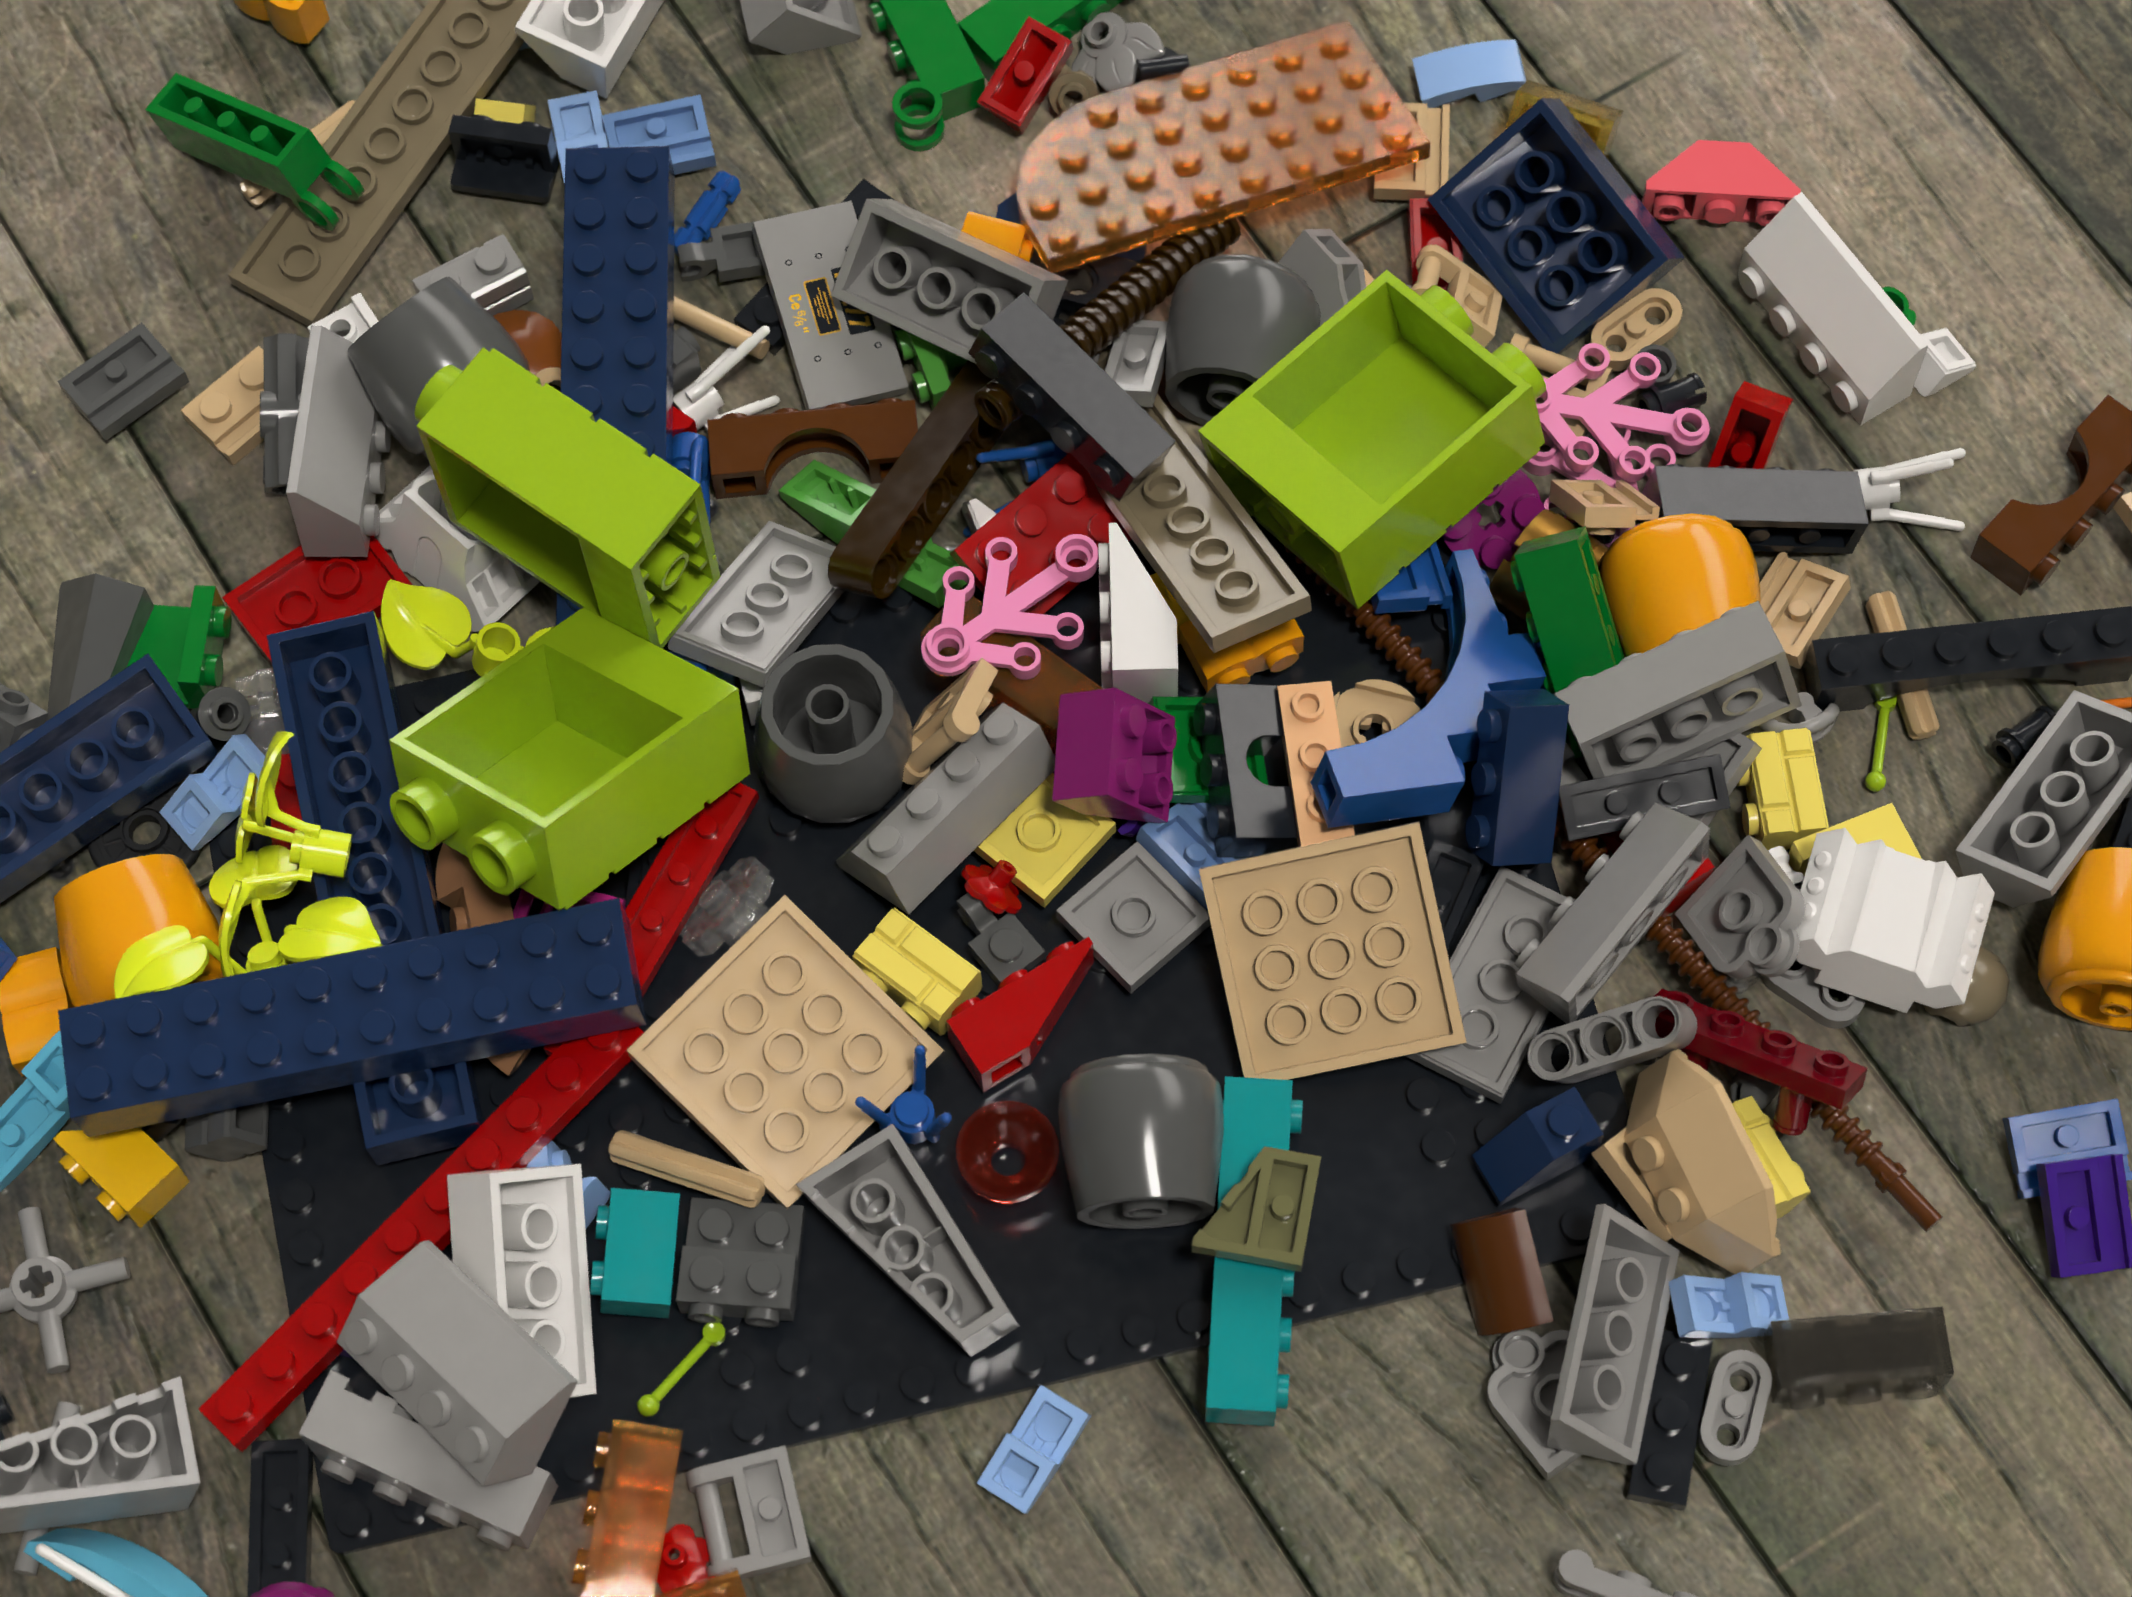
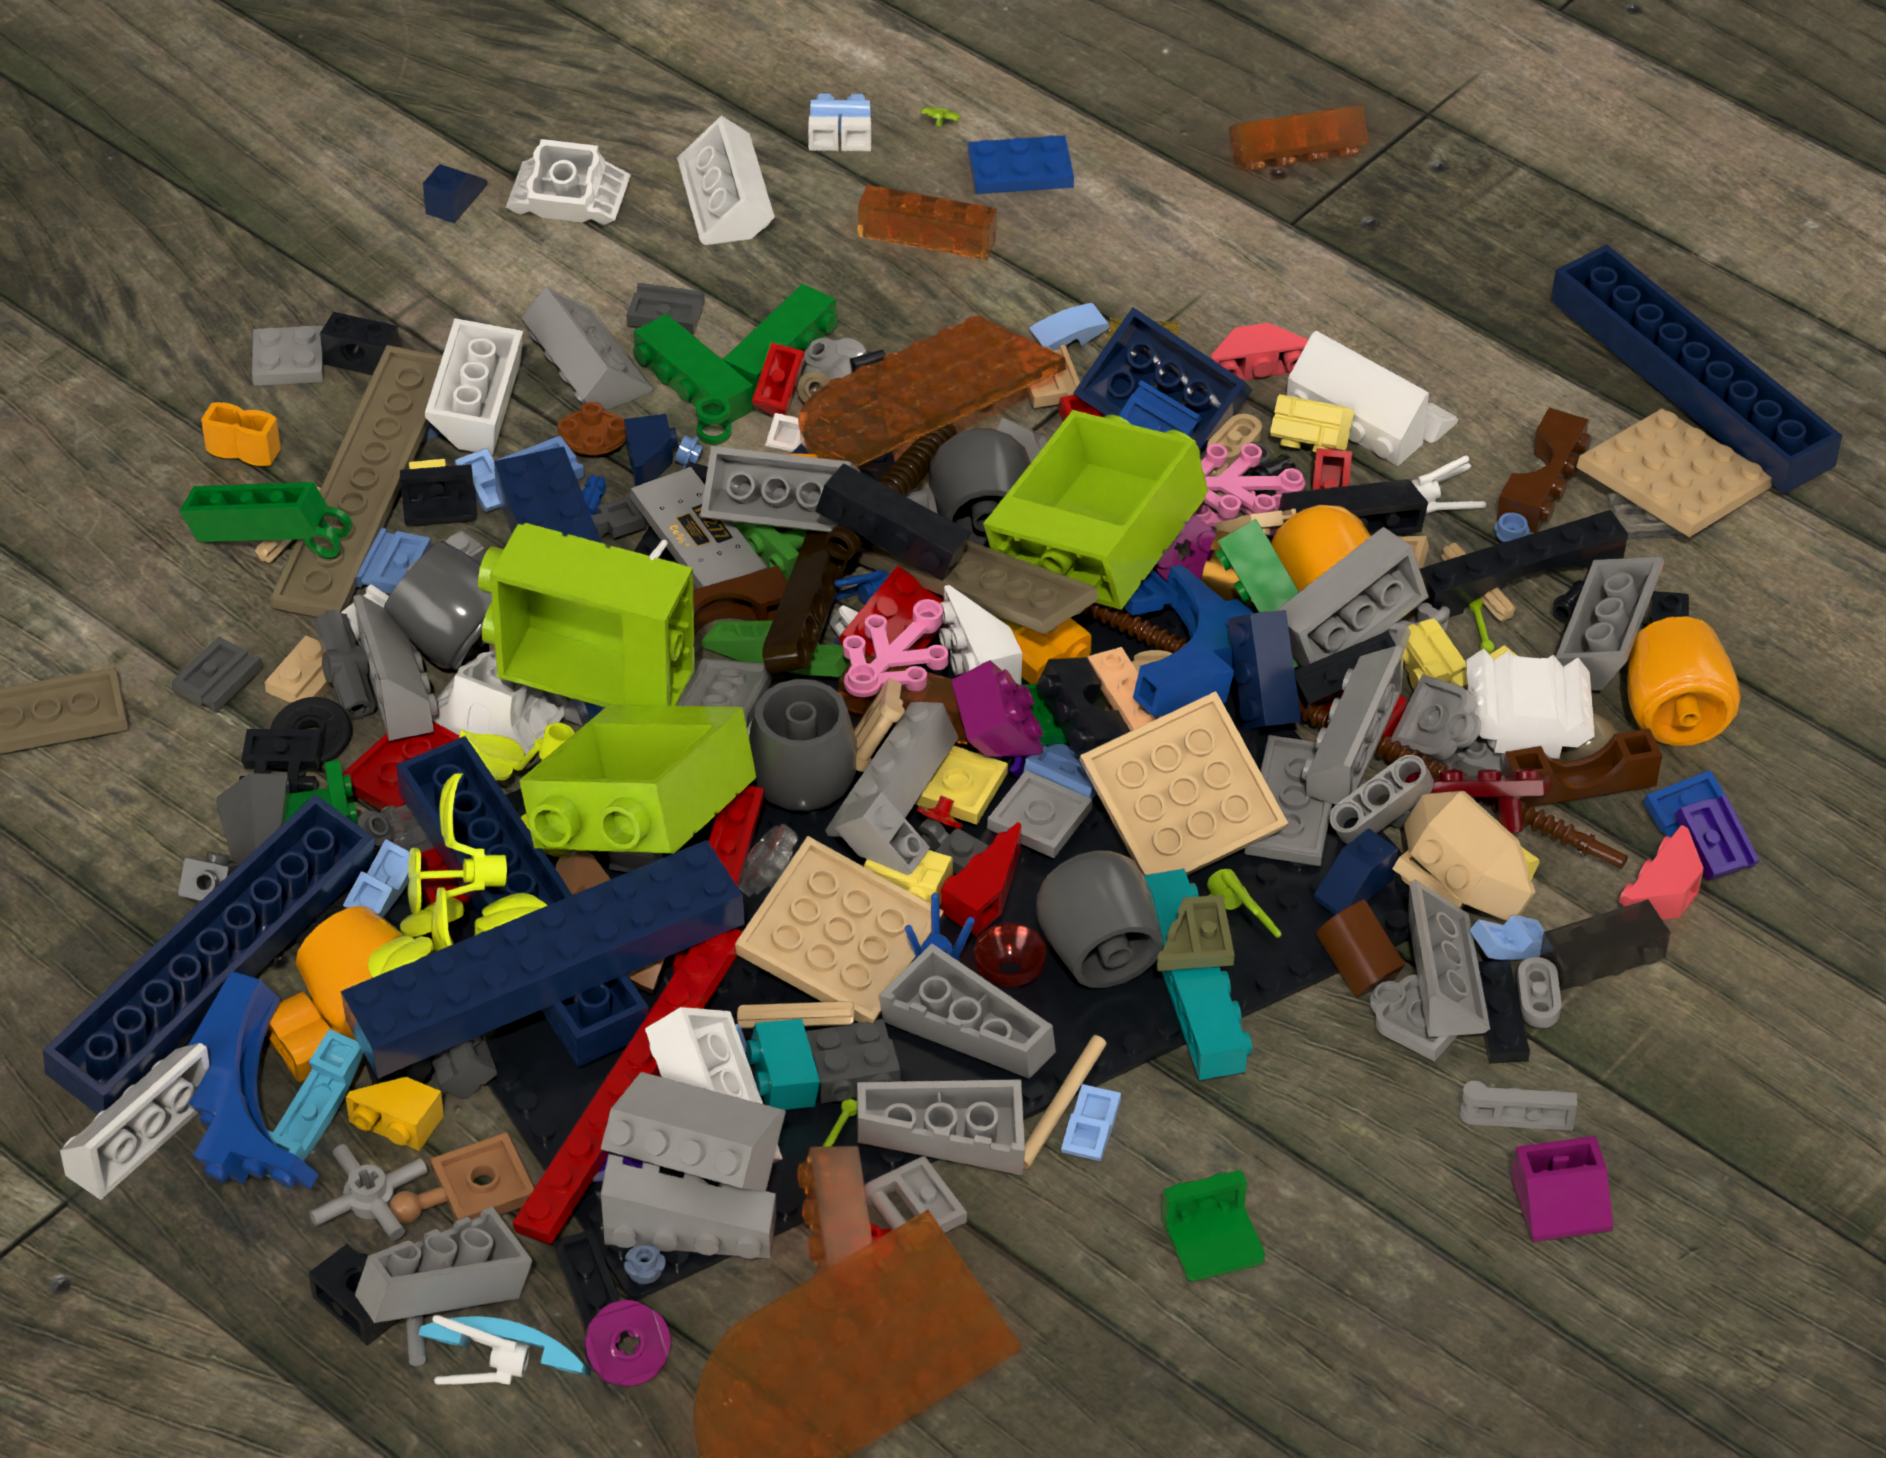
camera: 20 degrees left, 20 degrees down
none -> black plate [239,729,324,794]
none -> black wheel [270,697,351,765]
none -> medium blue plate [357,528,432,594]
none -> medium nougat plate [389,1132,534,1224]
none -> dark orange dish [557,402,626,455]
none -> dark blue slope [624,414,678,487]
none -> sand blue plate [624,1245,666,1284]
none -> medium blue plate [674,435,703,469]
none -> white slope [765,413,812,453]
none -> light grey slope [834,791,930,875]
none -> light grey wedge [856,1080,1025,1176]
none -> tan bar [1024,1035,1107,1169]
none -> blue plate [1119,380,1202,437]
none -> lime plant [1207,869,1281,938]
none -> light yellow brick [1270,394,1354,452]
none -> medium blue plate [1494,512,1530,542]
none -> reddish brown arch [1502,728,1662,807]
none -> coral slope [1619,825,1704,924]

